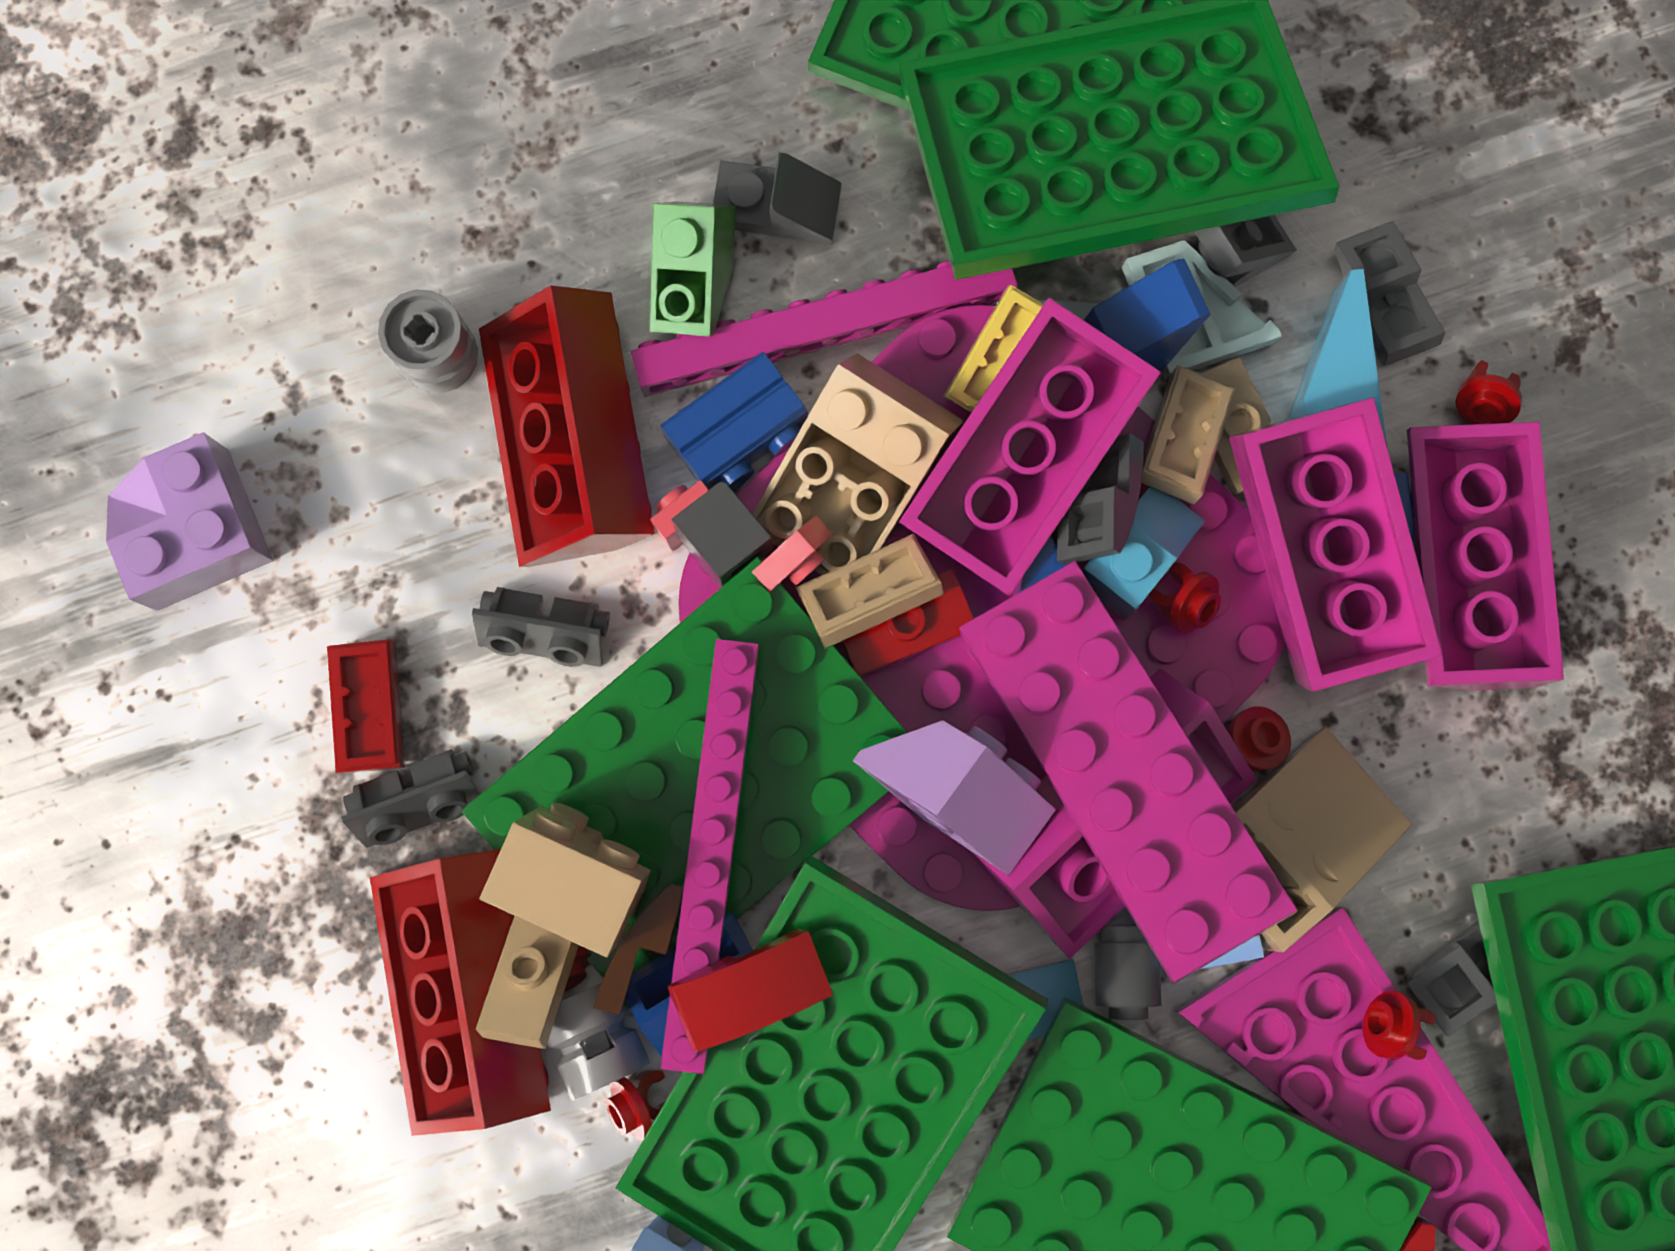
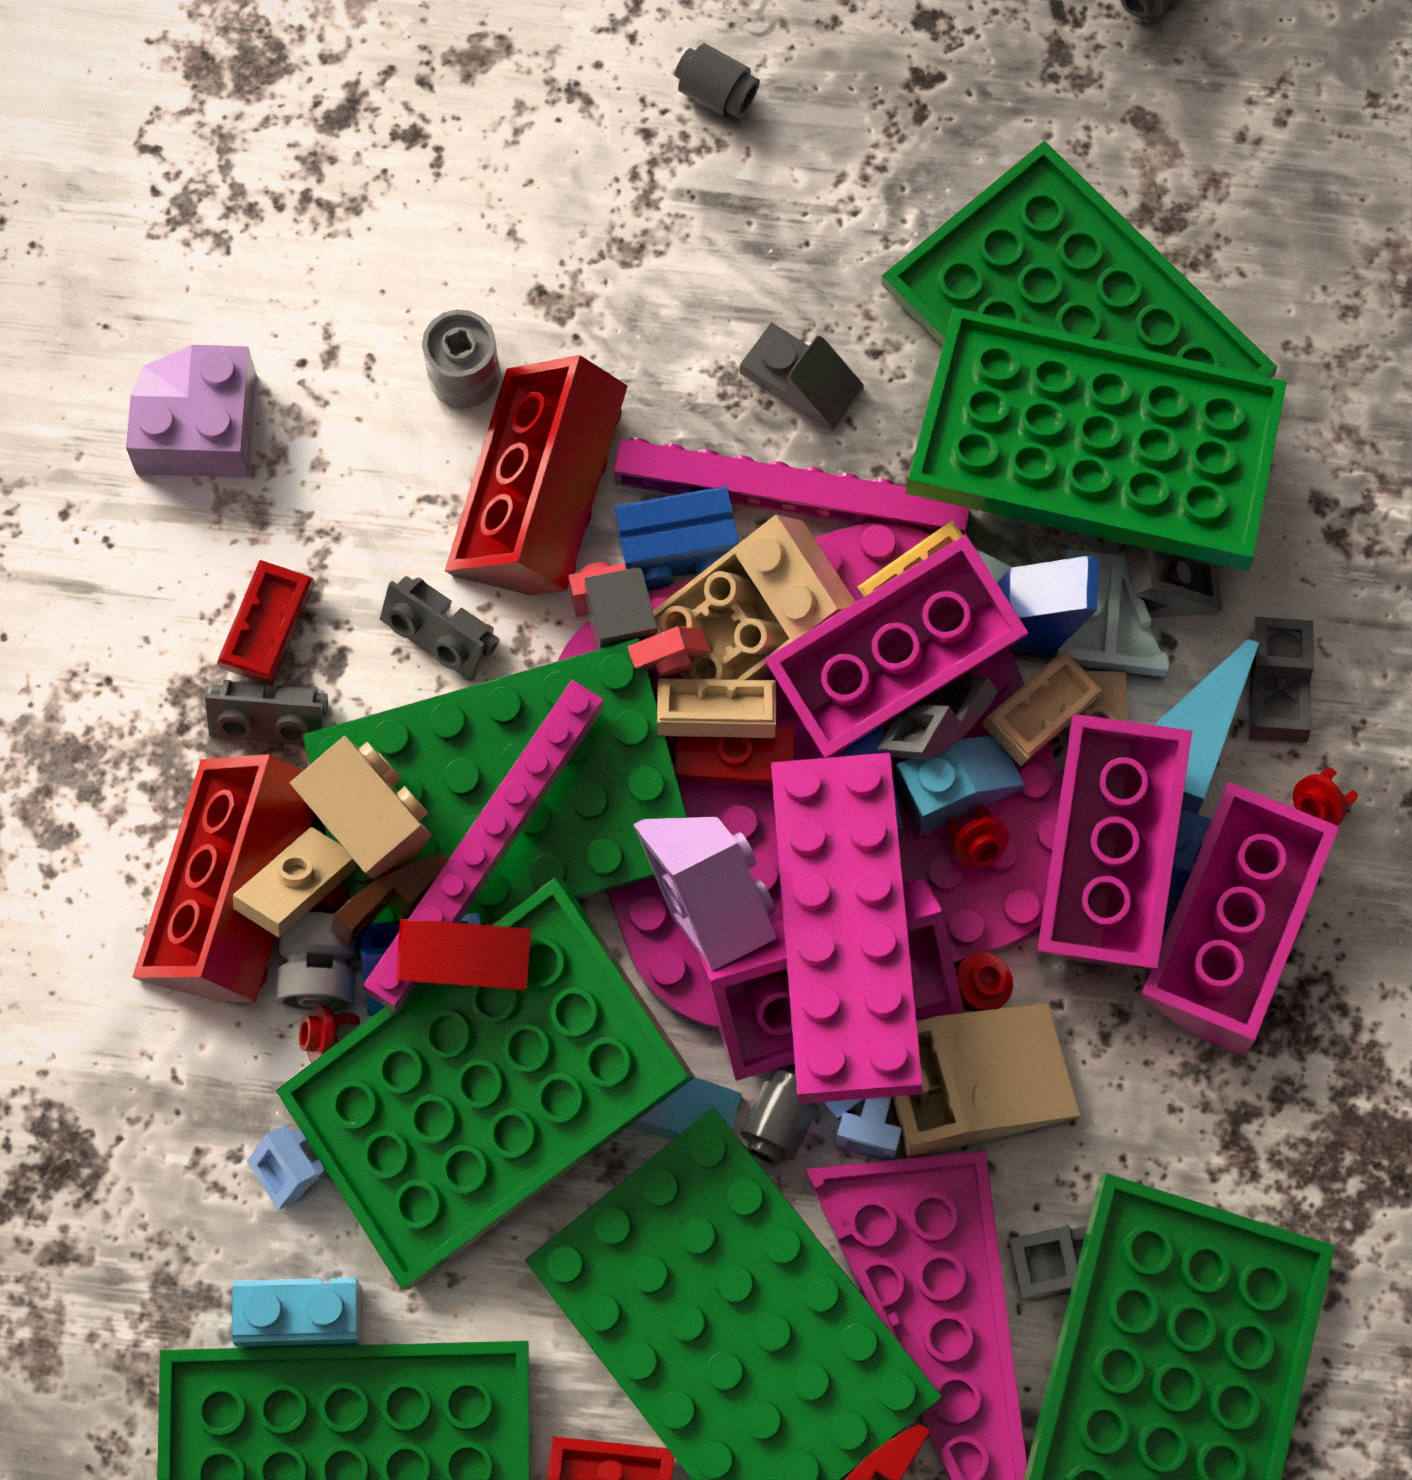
camera: 25 degrees right, 10 degrees down
bright green slope [650,201,736,337] -> none
red plate [1363,991,1436,1060] -> none

